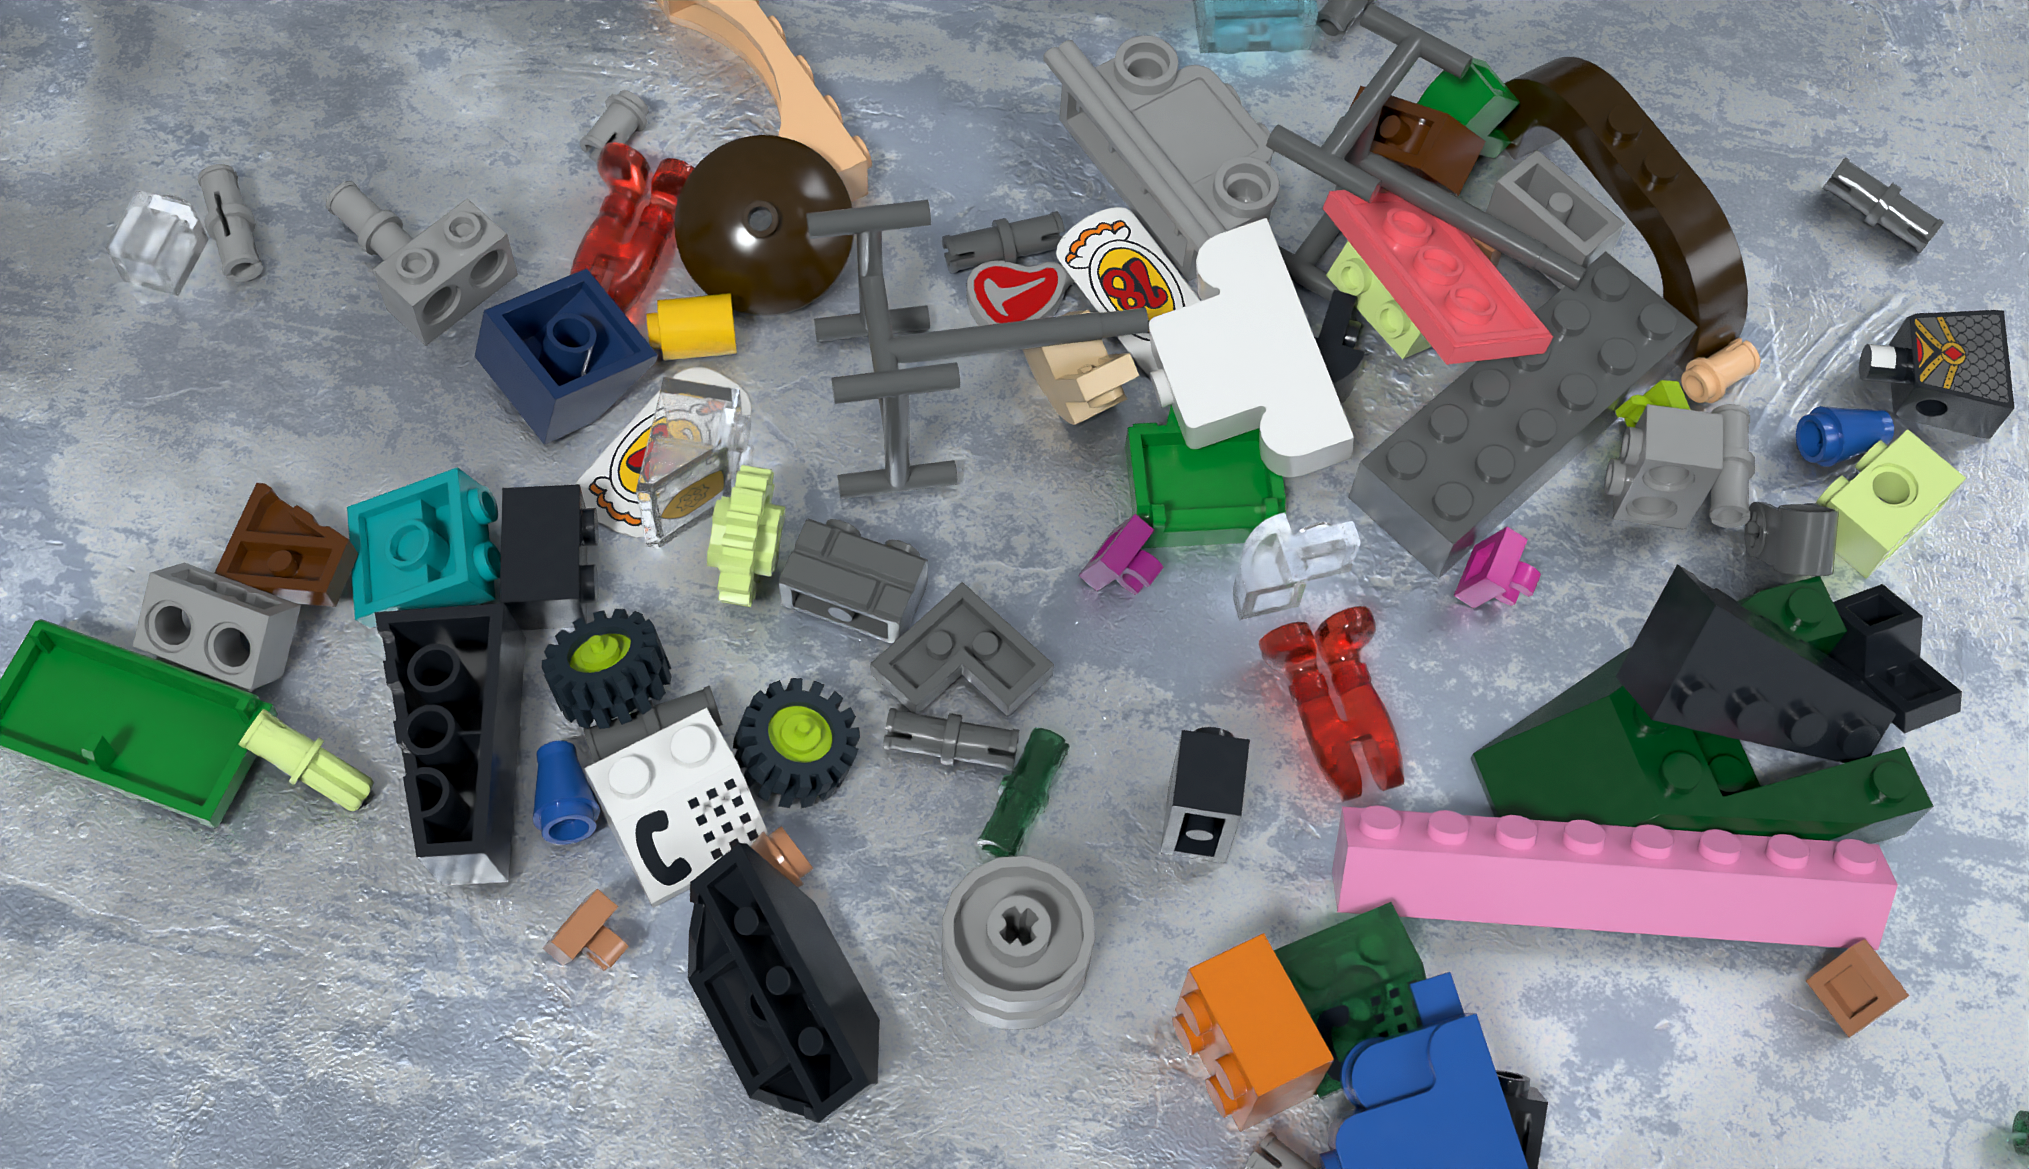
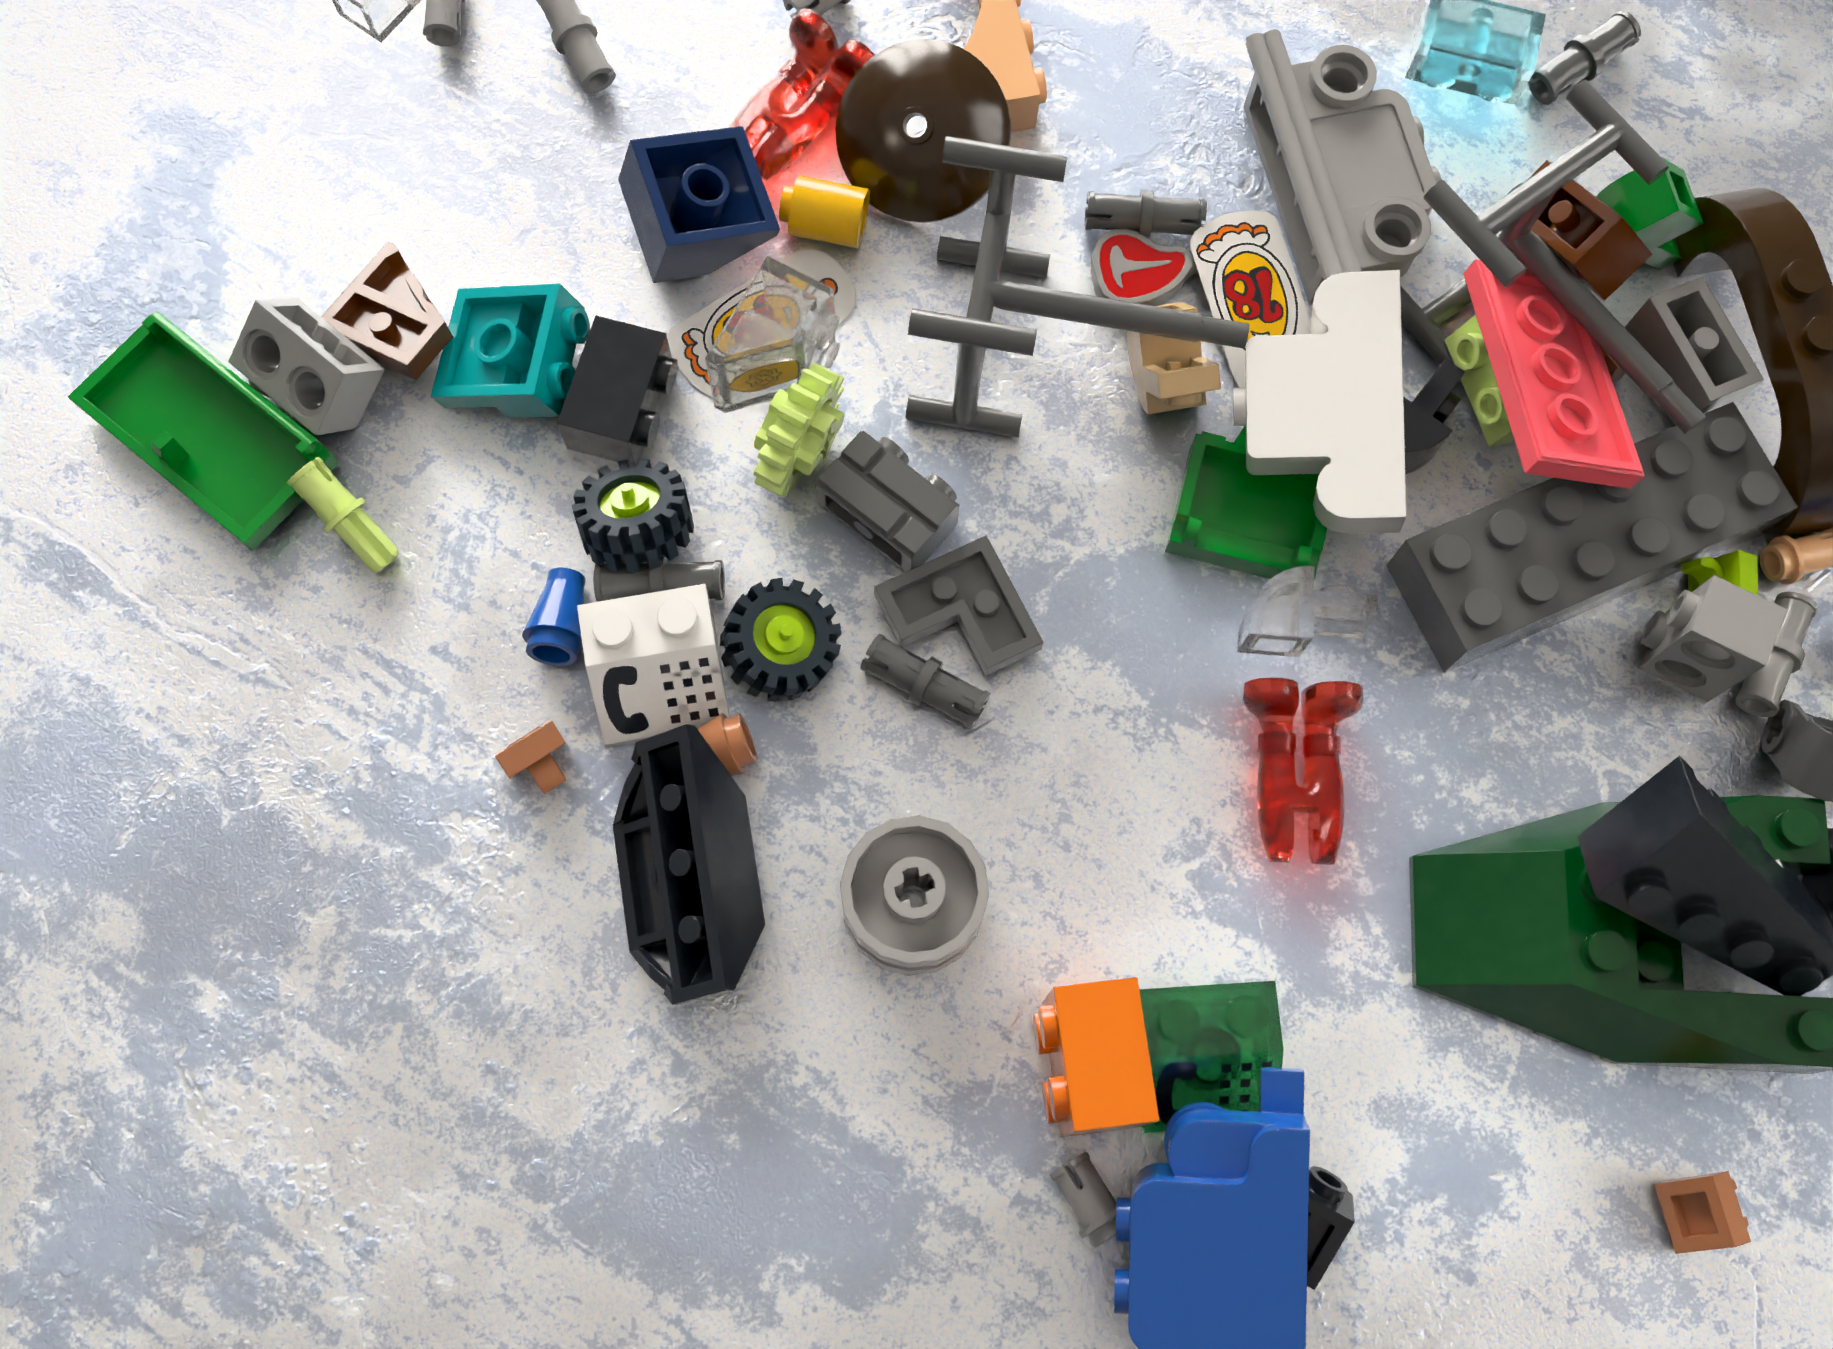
camera: 20 degrees right, 10 degrees up
light grey brick [372,198,518,346] -> none
black wedge [374,603,526,886] -> none
clear green pin [977,728,1070,858] -> none
magenta tile [1078,514,1164,595] -> none
black brick [1160,727,1250,863] -> none
bright pink brick [1332,805,1898,950] -> none
dark pink tile [1454,526,1541,608] -> none

